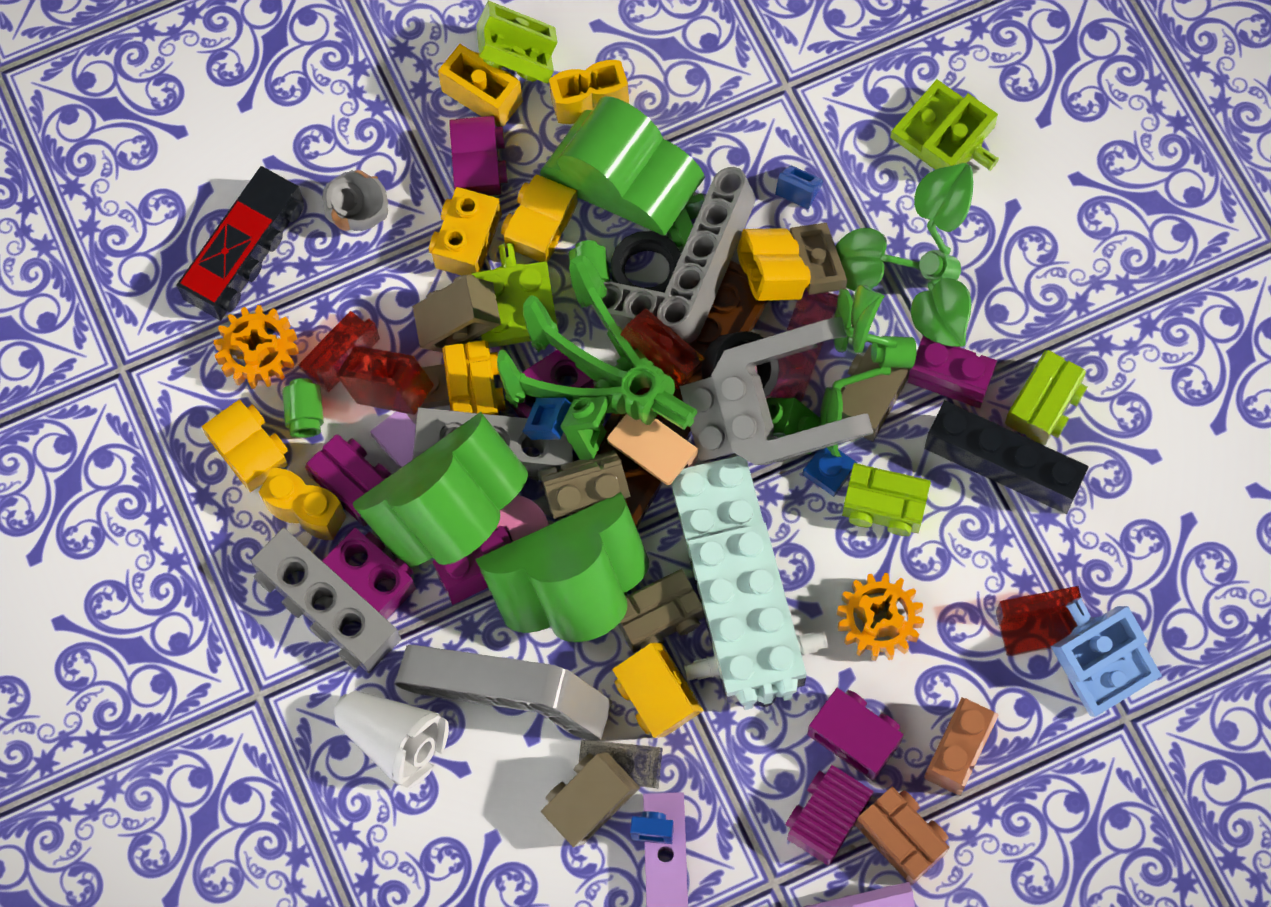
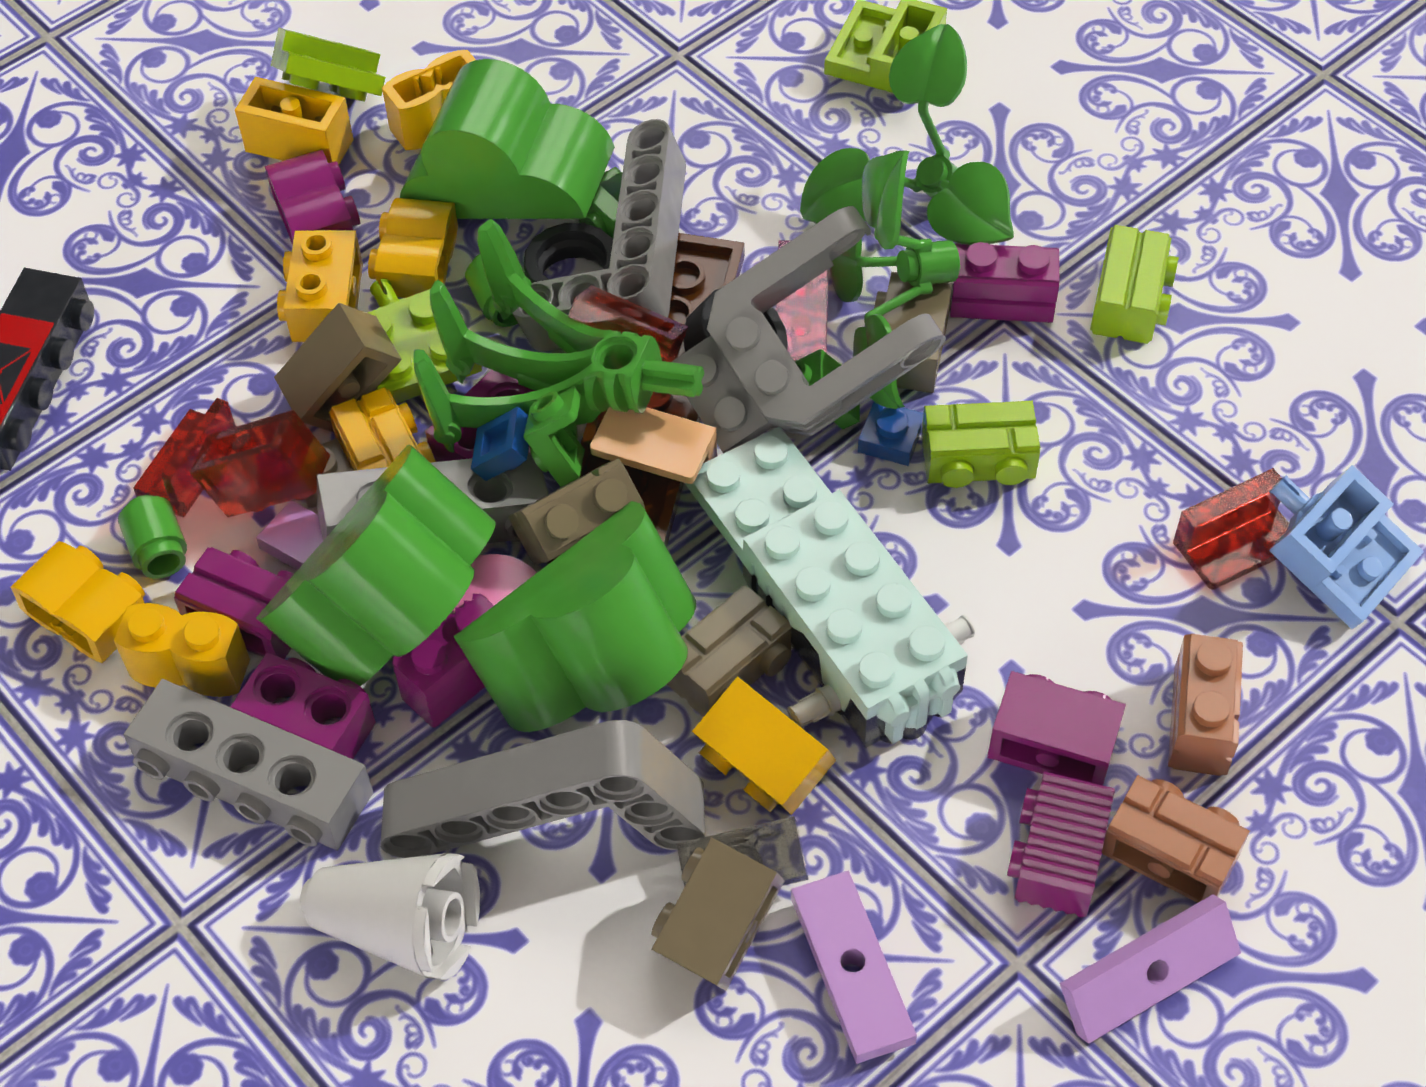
camera: 20 degrees left, 15 degrees down
light orange gear [213,305,299,389] -> none
light grey hair [322,170,388,231] -> none
blue plate [630,811,674,844] -> none
yellow brick [737,228,811,301] -> none
blue slope [775,165,823,210] -> none
dark tan plate [790,223,847,295] -> none
light orange gear [837,573,924,661] -> none
black brick [924,400,1089,514] -> none

